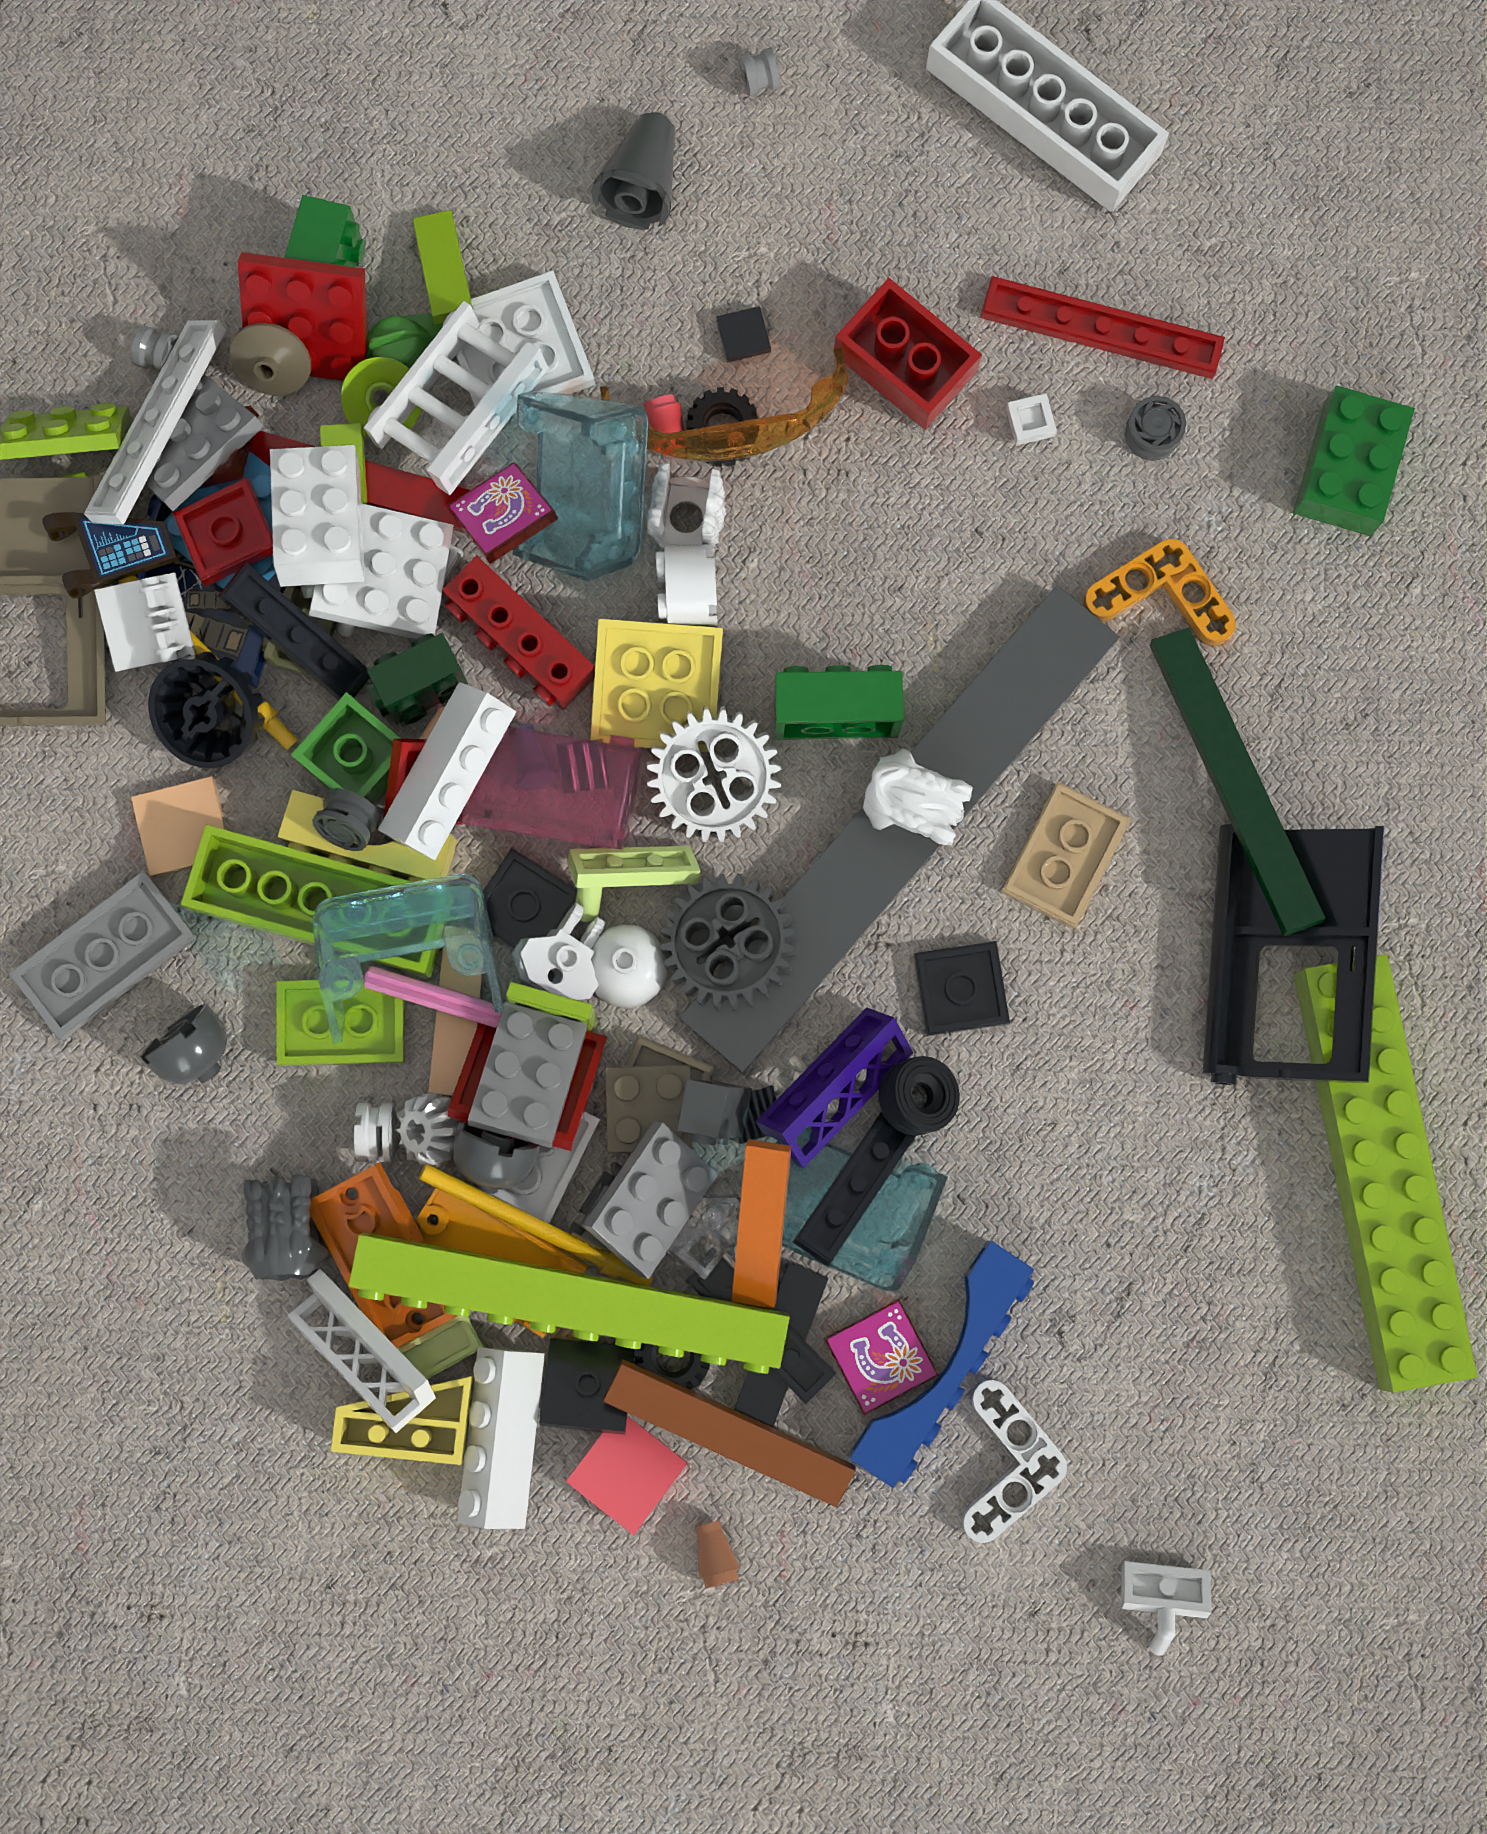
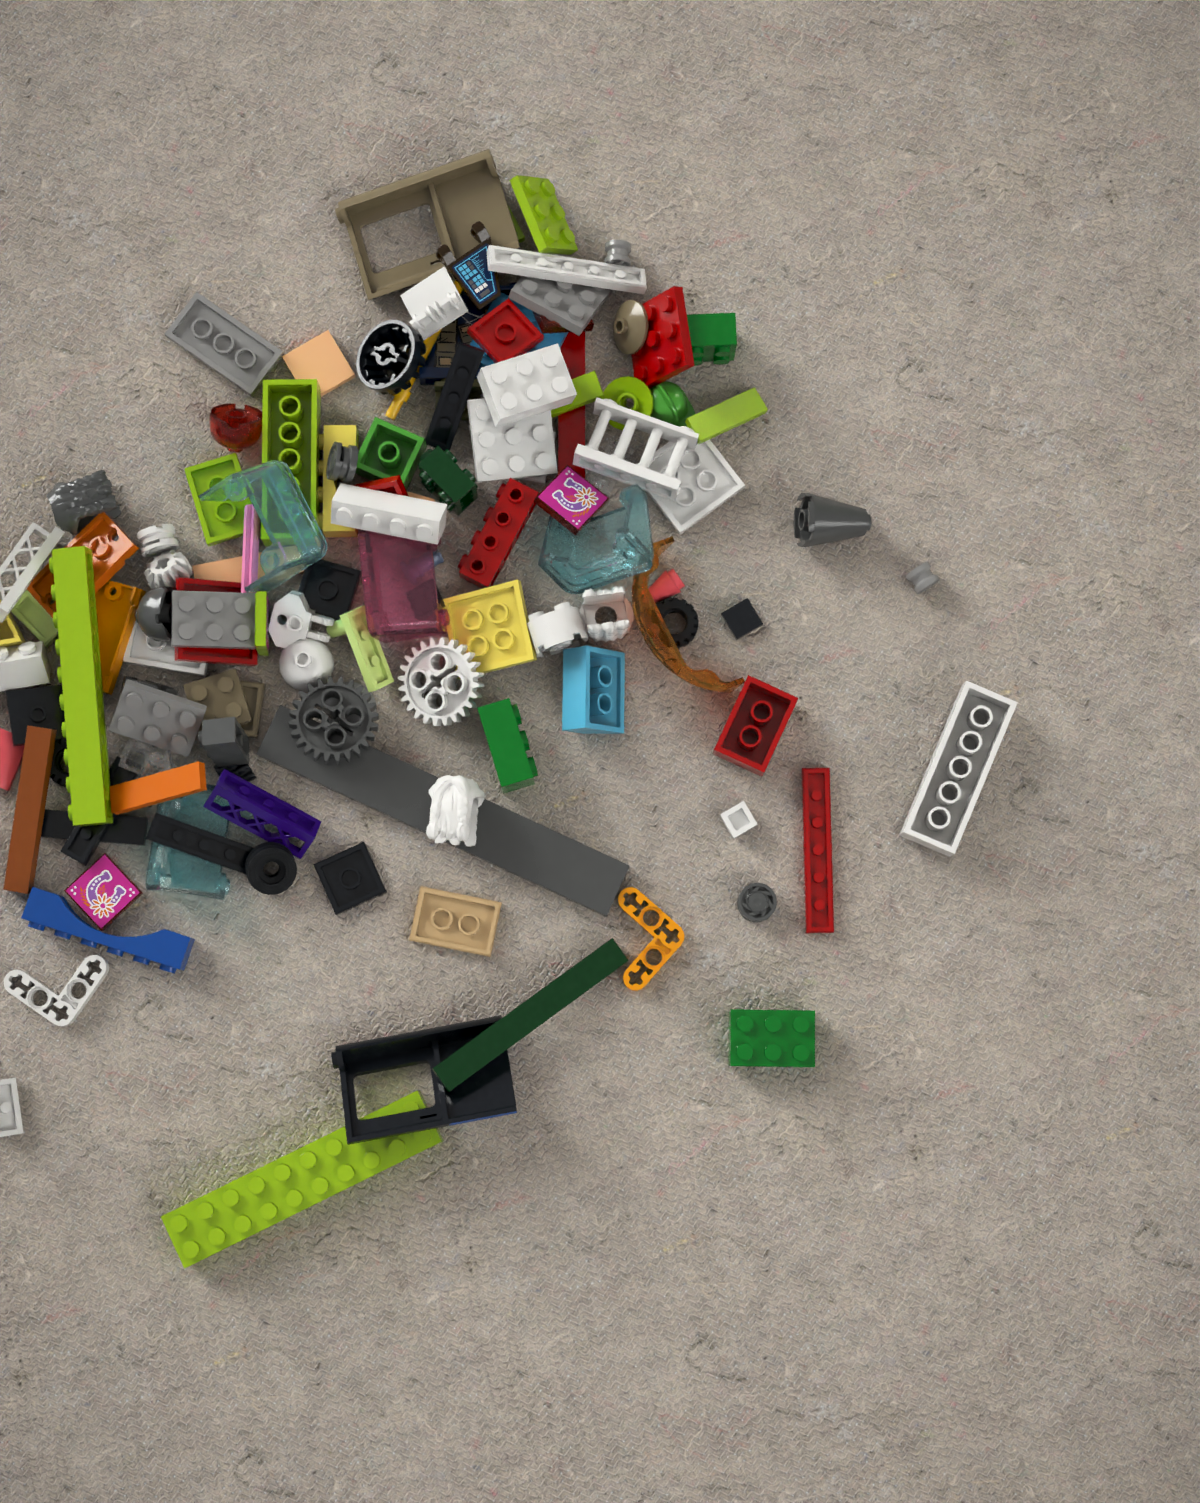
camera: 75 degrees right, 0 degrees up
dark grey cylinder [139,1004,227,1084] -> none
yellow bar [418,1163,653,1286] -> none
none -> clear red cylinder [209,403,262,452]
none -> medium azure slope [562,645,625,734]

